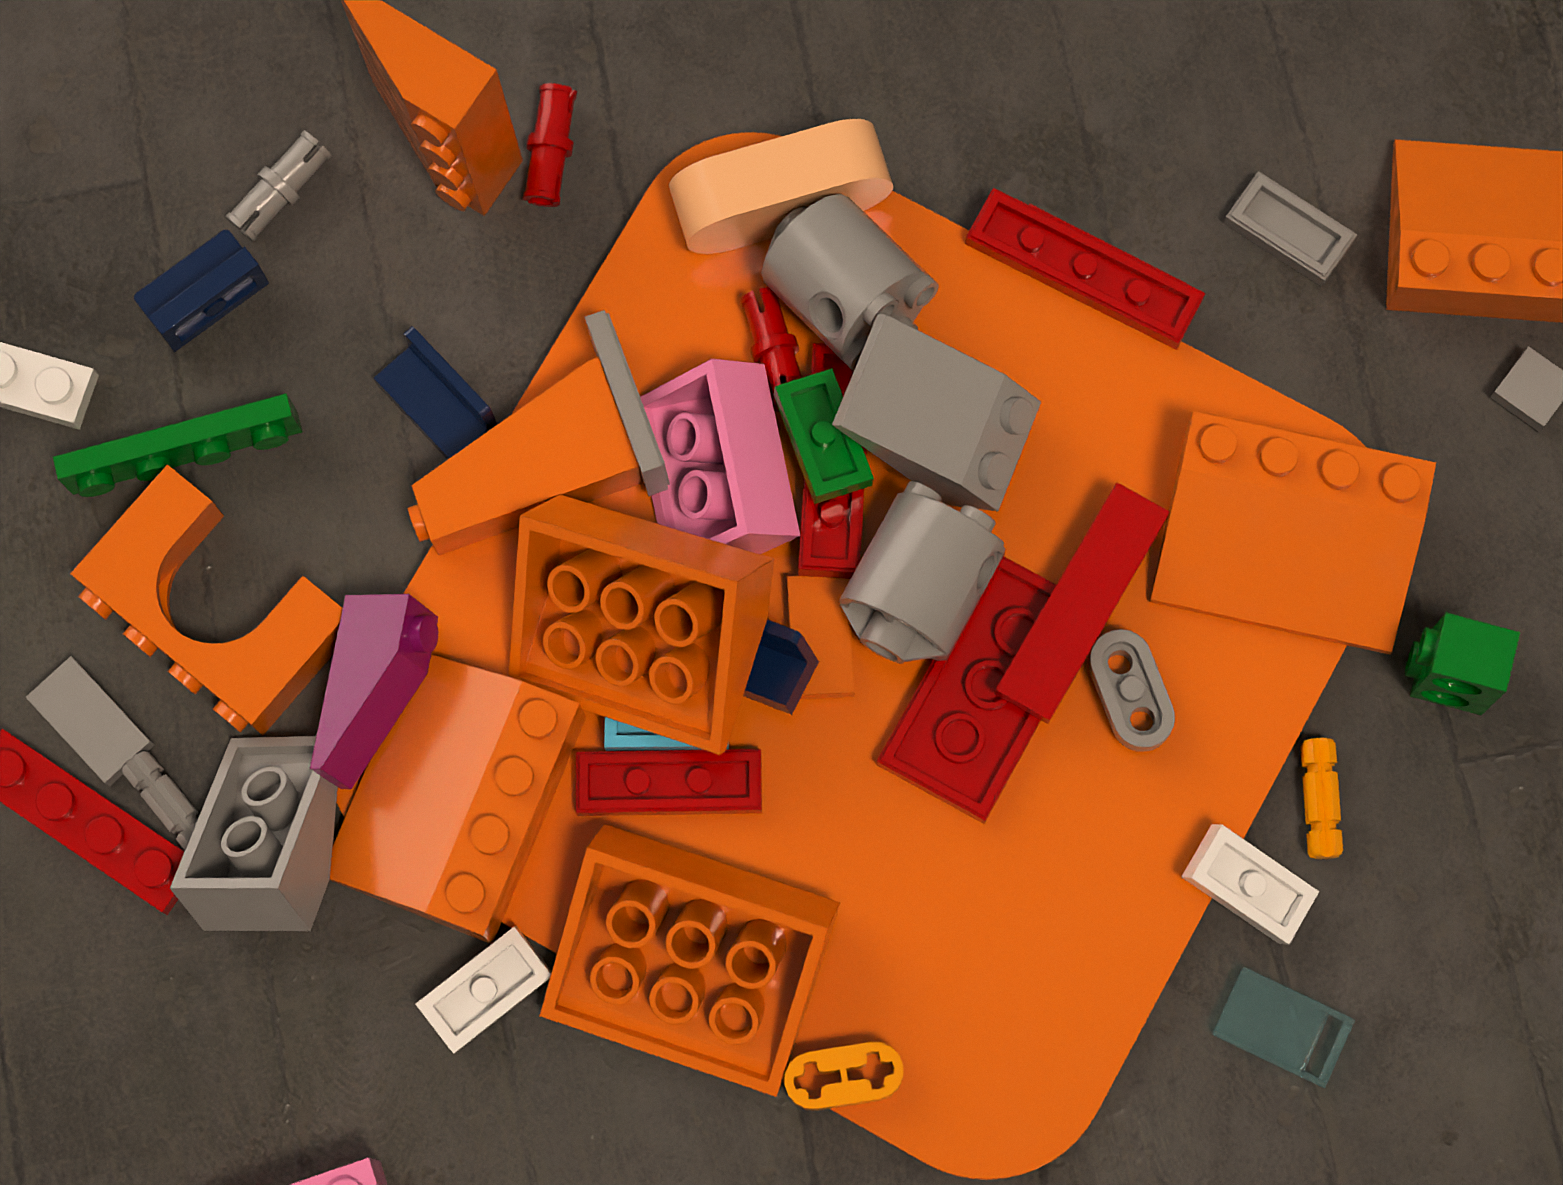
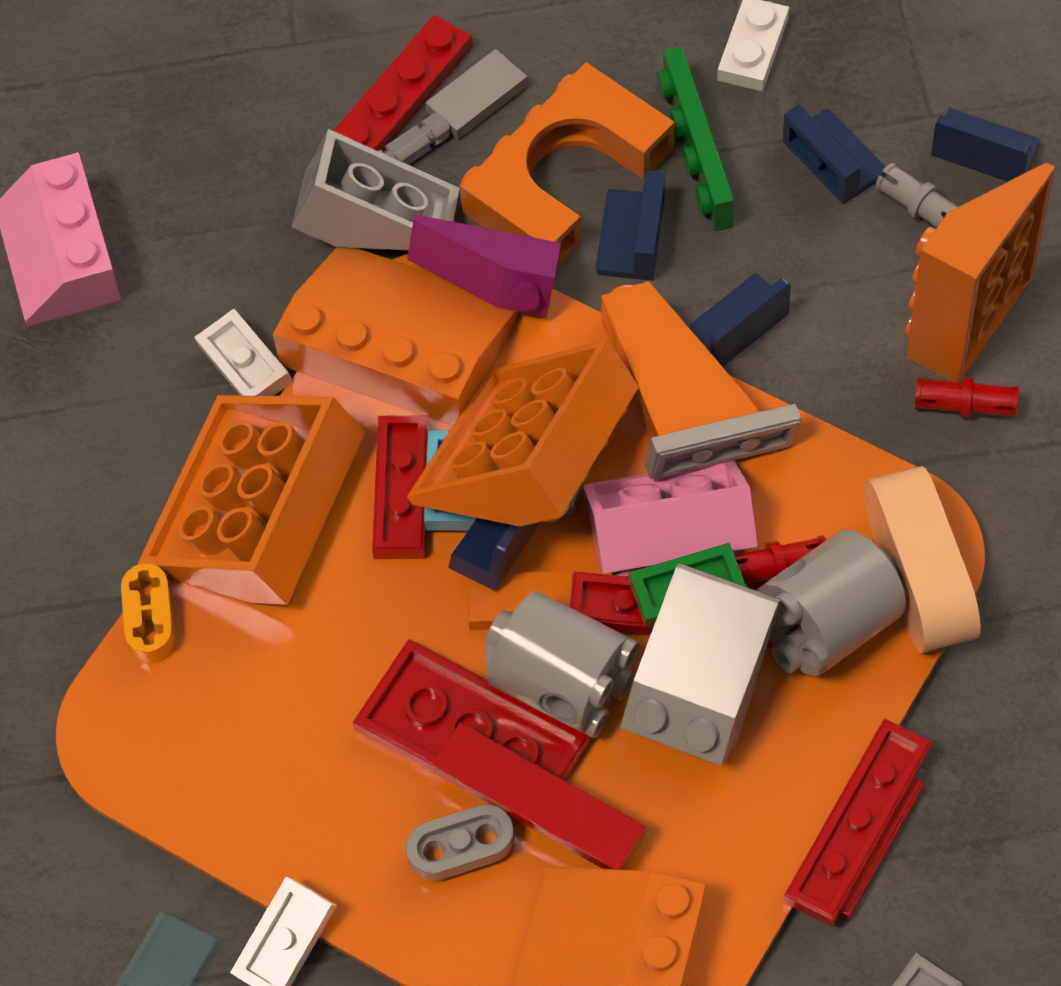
camera: 90 degrees right, 15 degrees down
none -> dark blue panel [596,170,666,281]
none -> dark blue panel [931,108,1040,182]

